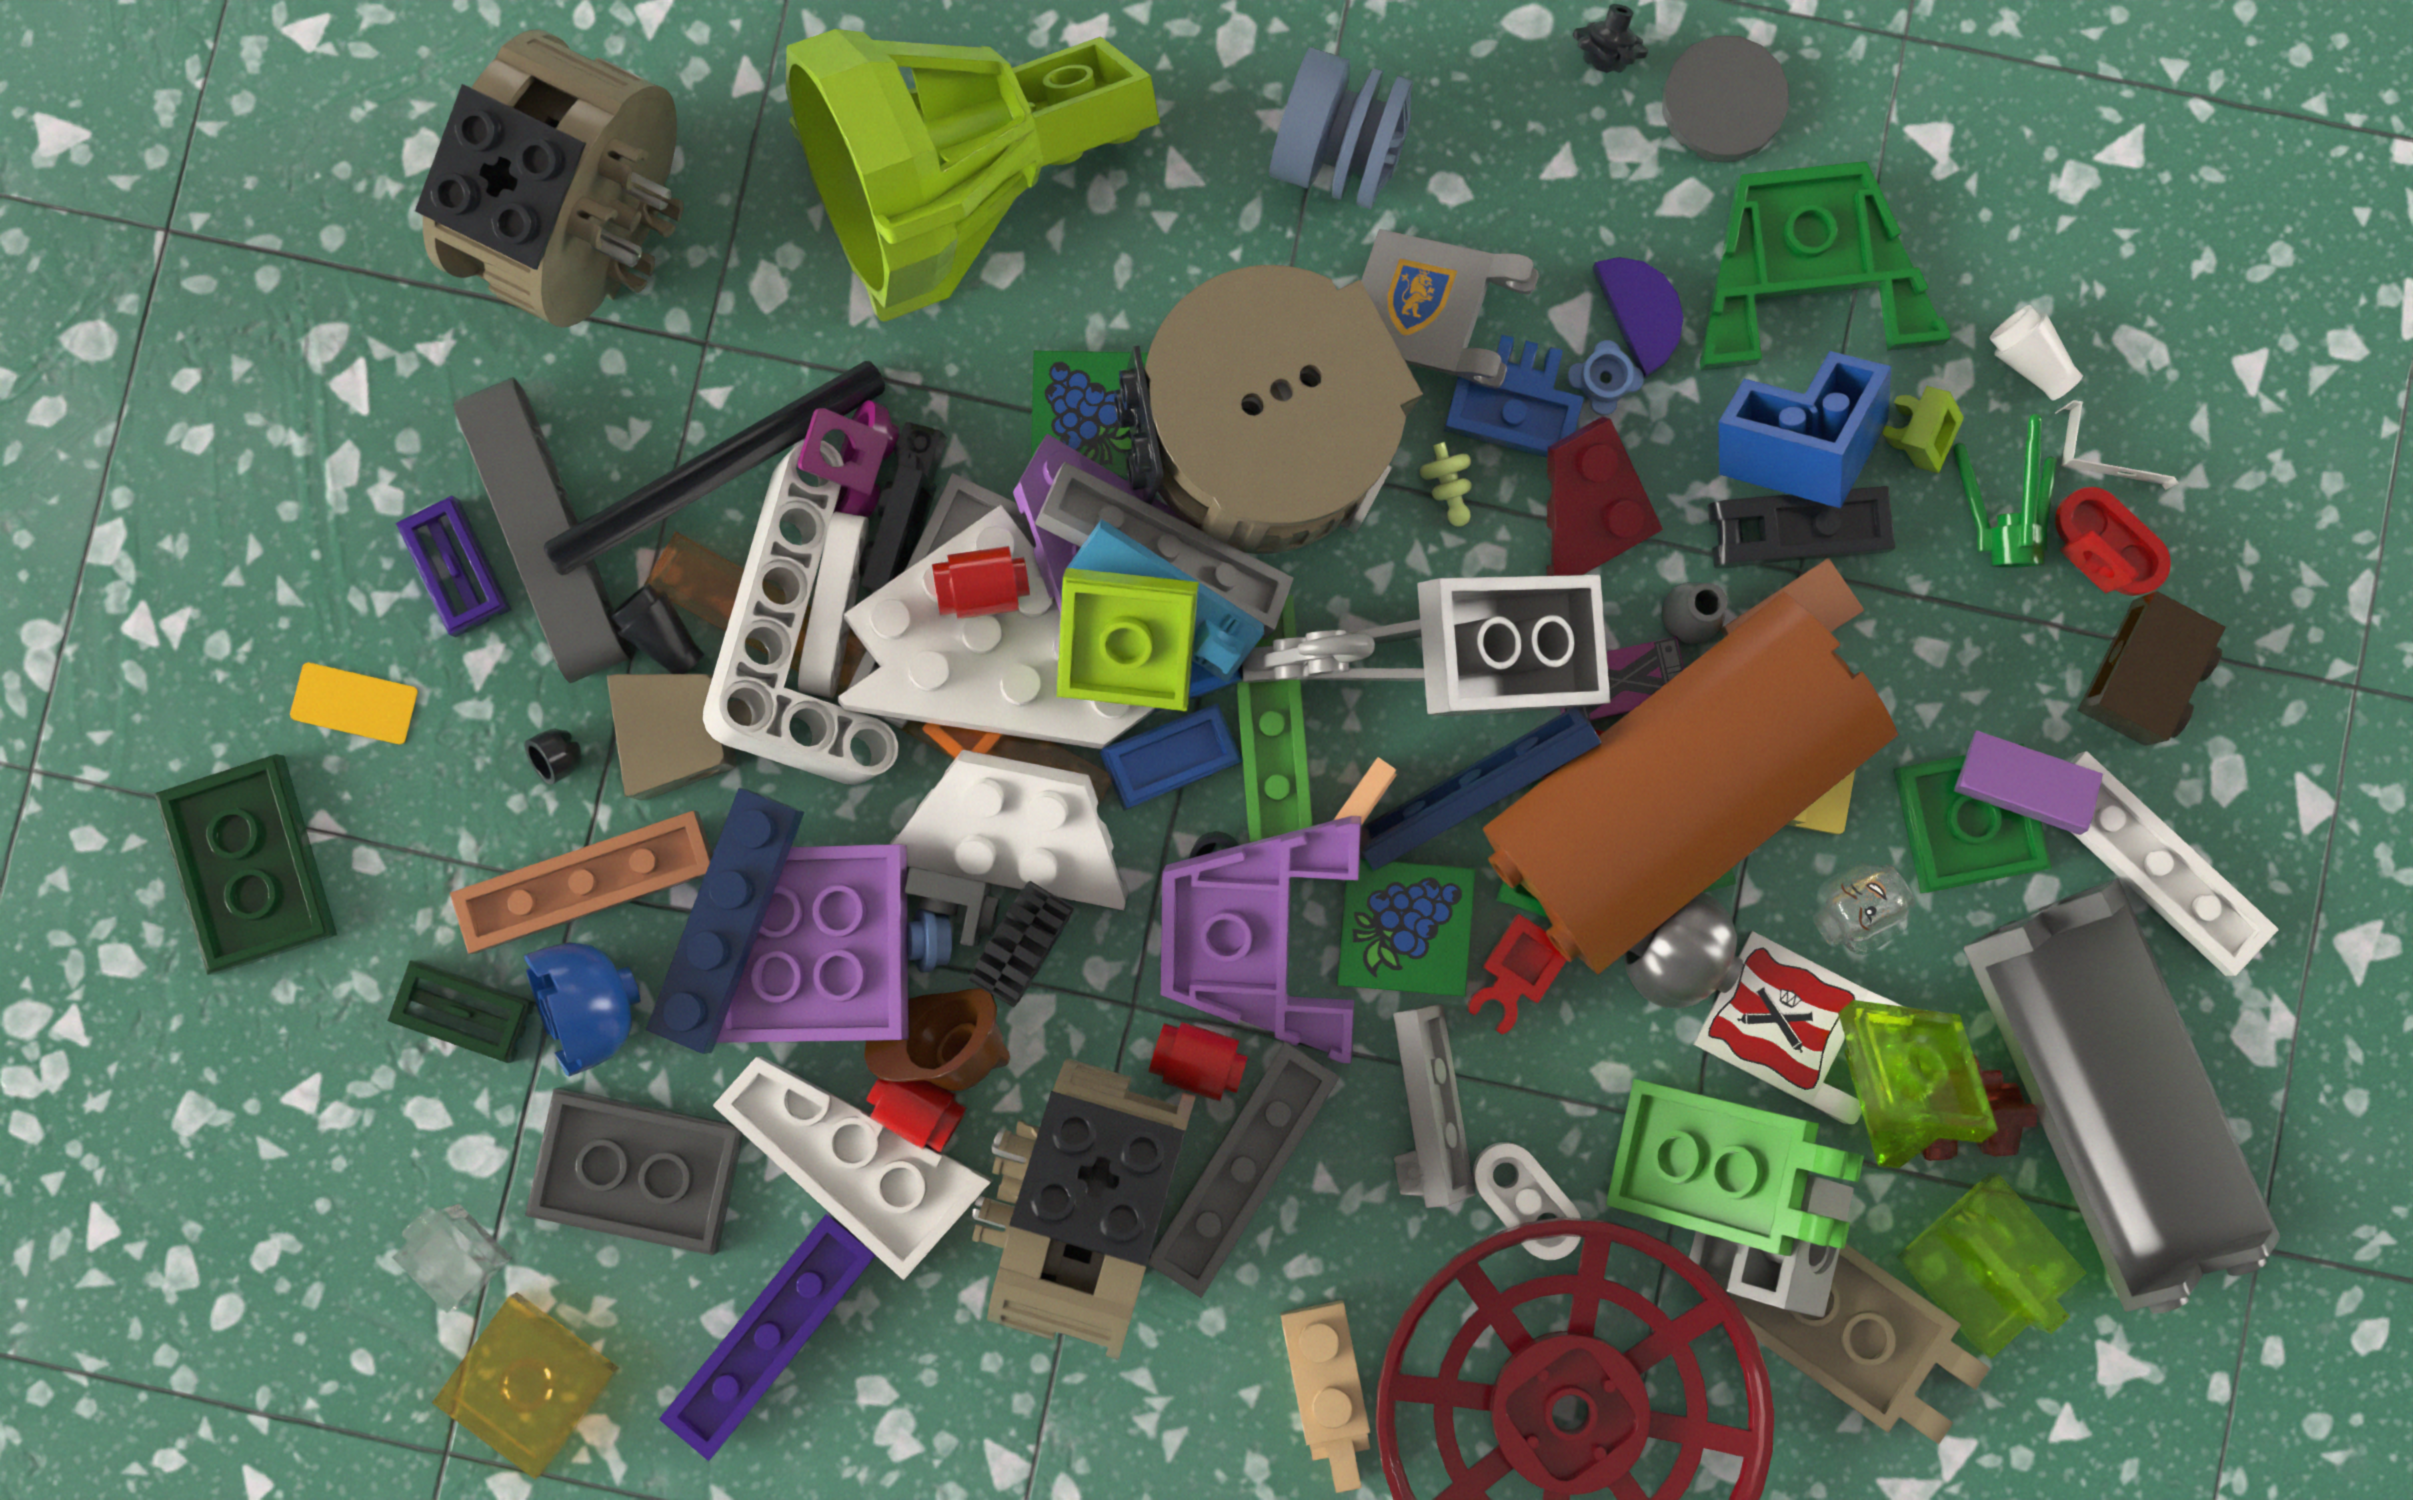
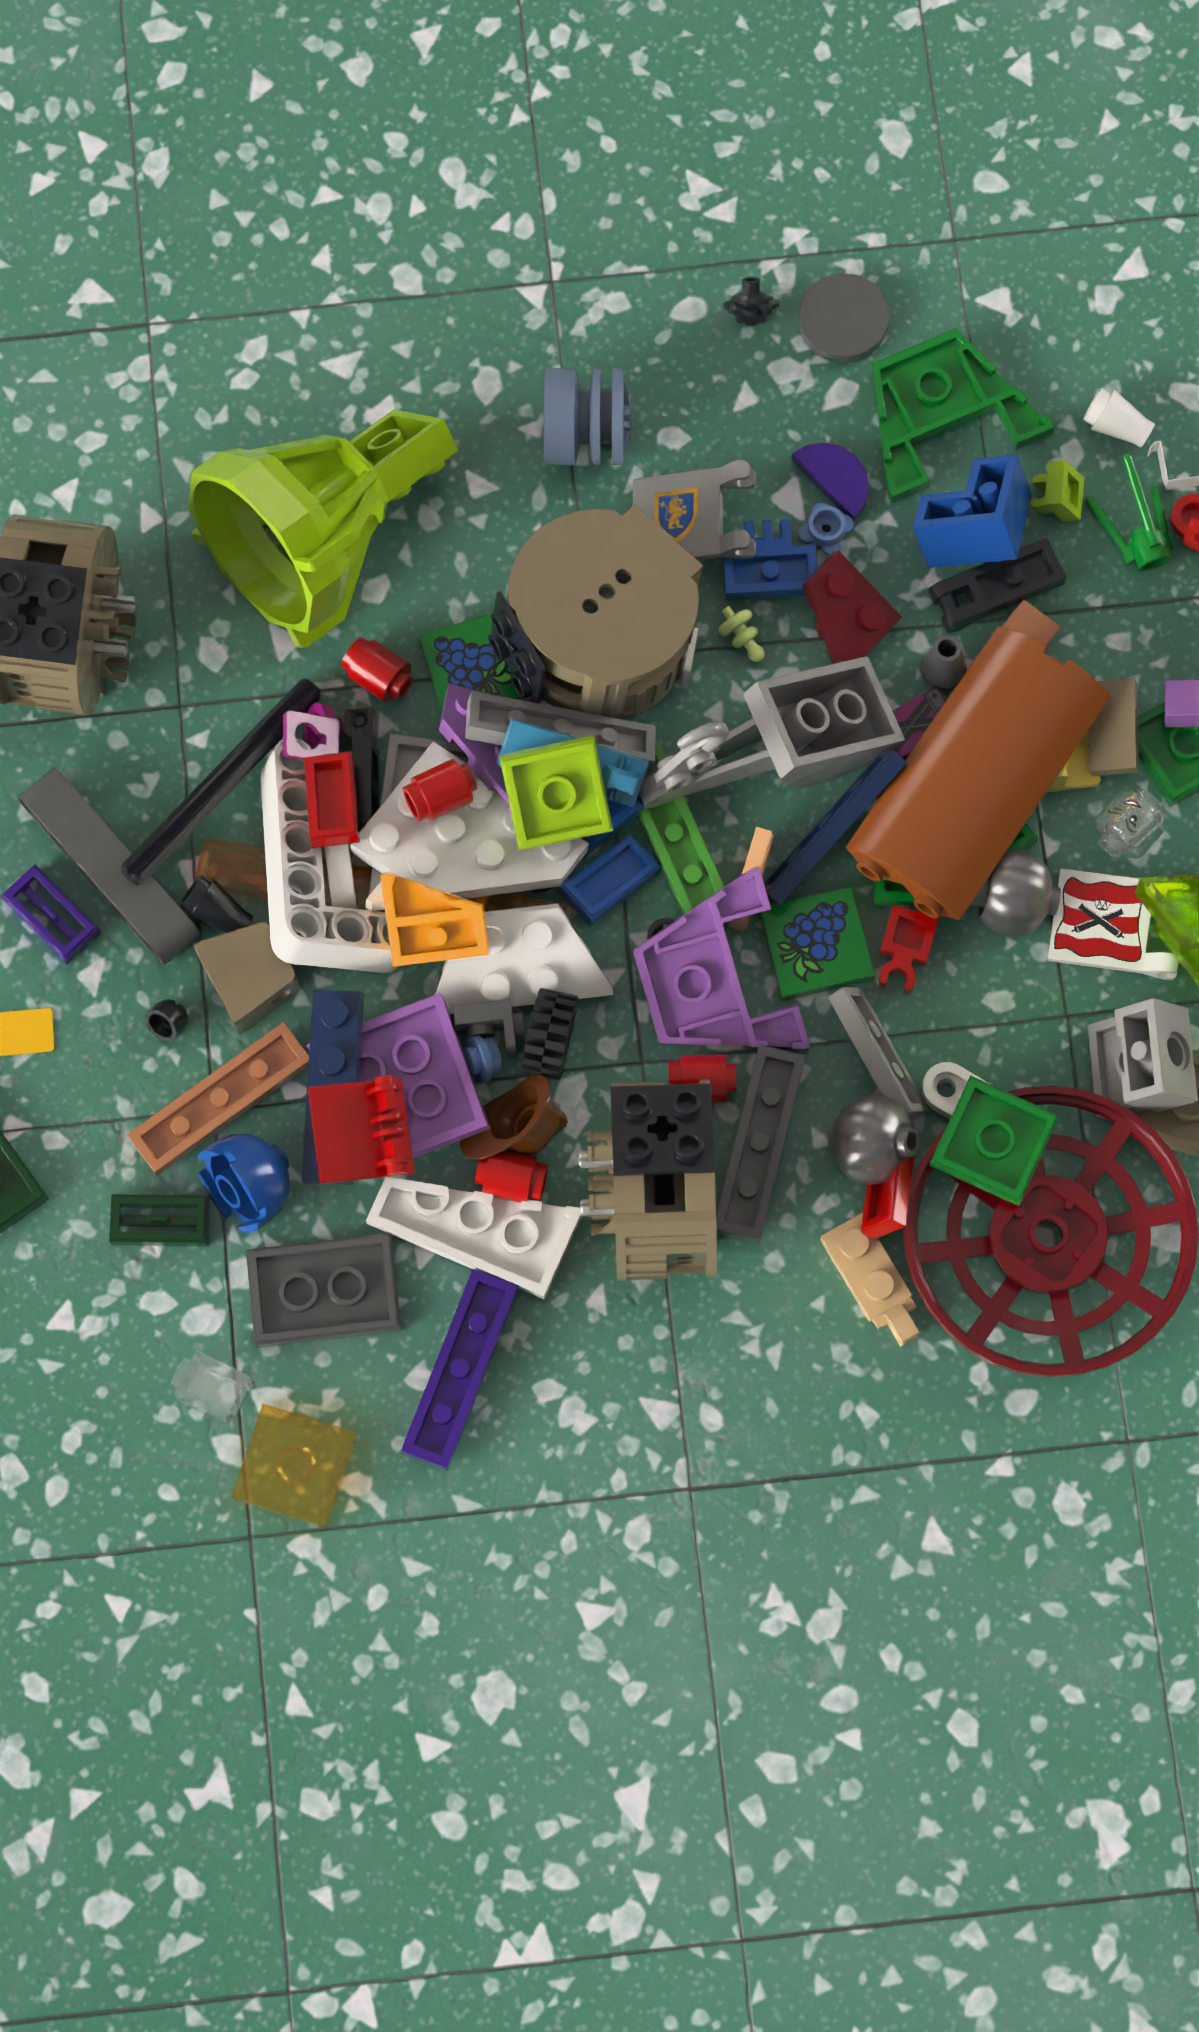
camera: 20 degrees left, 10 degrees down
bright green tile [1606,1079,1864,1256] -> none
none -> red tile [304,751,360,848]
none -> red hinge [308,1075,415,1184]
none -> red brick [341,637,413,703]
none -> light orange wing [380,872,490,967]
none -> flat silver plant [828,1095,920,1185]
none -> red tile [861,1156,914,1239]
none -> green tile [929,1075,1060,1206]
none -> dark tan tile [1088,678,1139,776]

